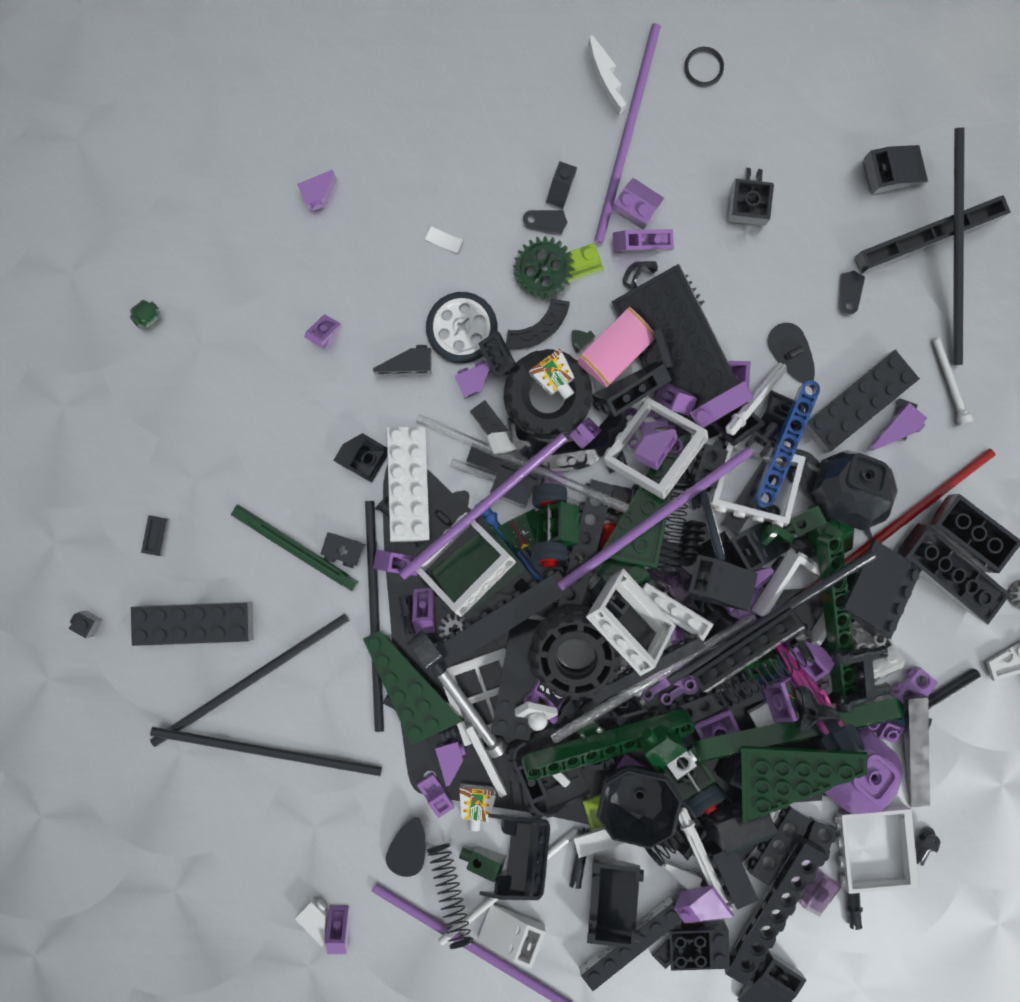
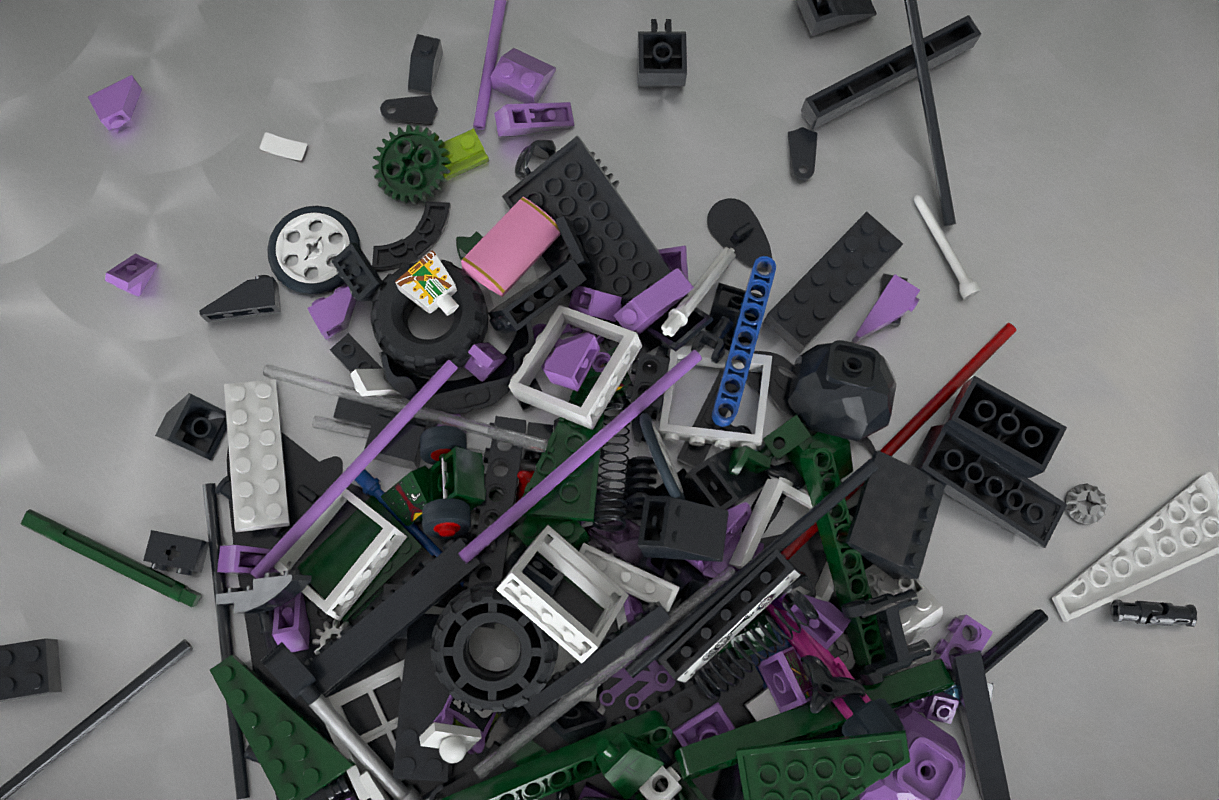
camera: 10 degrees left, 10 degrees down
none -> slope [216,570,311,614]

